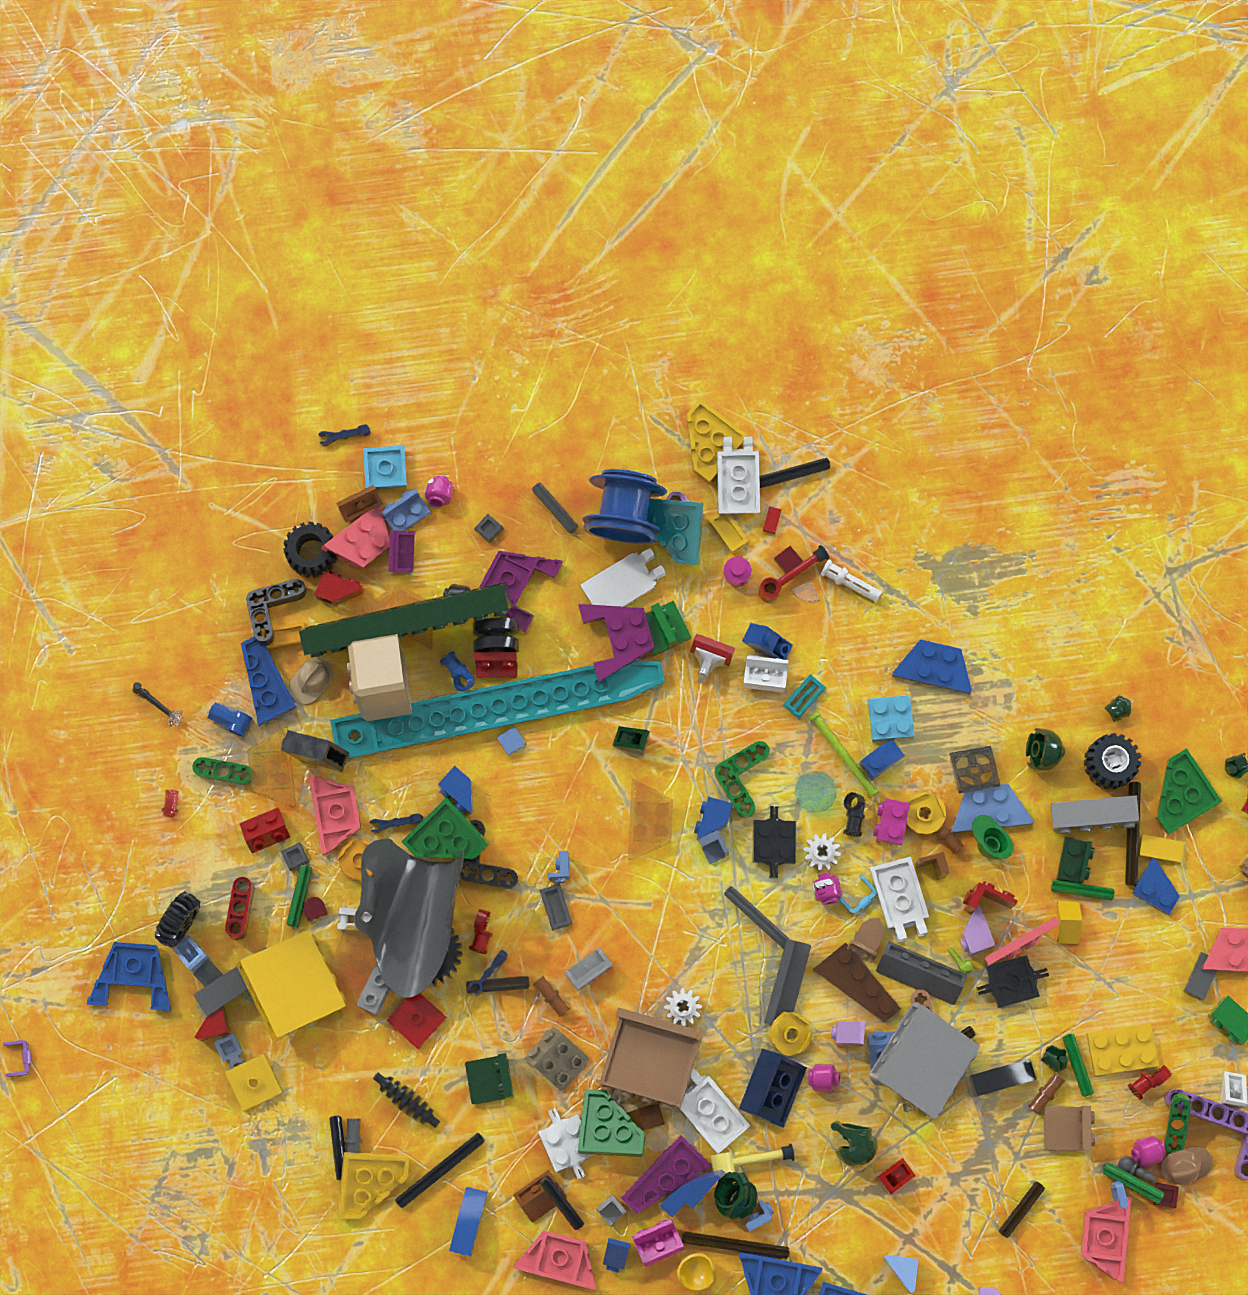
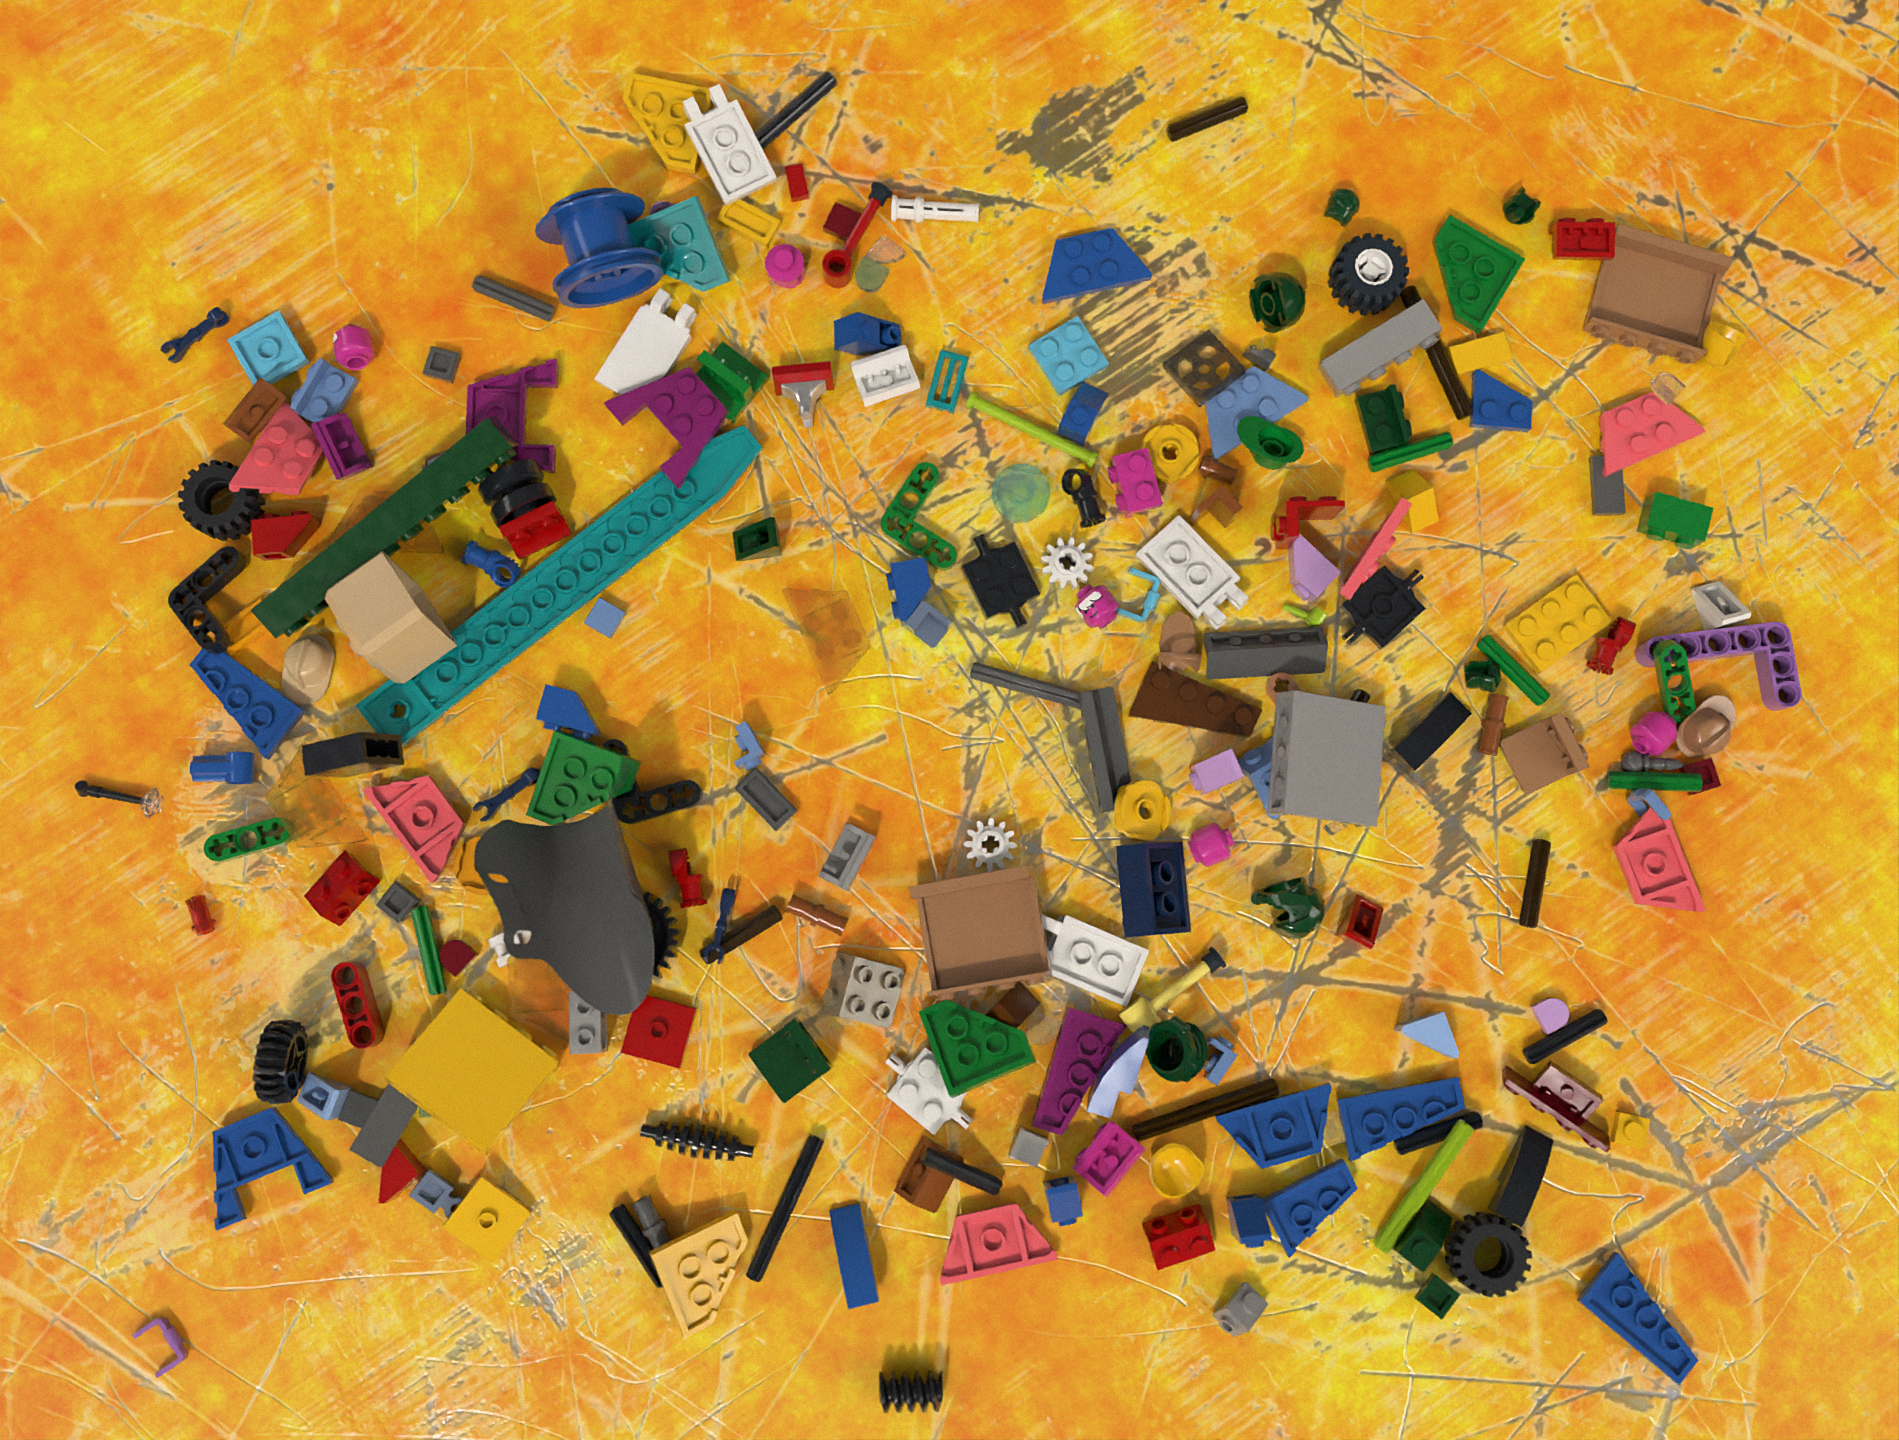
camera: 30 degrees left, 5 degrees up
none -> clear light blue tile [855,256,889,293]
none -> dark brown axle [1166,96,1248,142]
none -> dark grey tile [1242,345,1276,372]

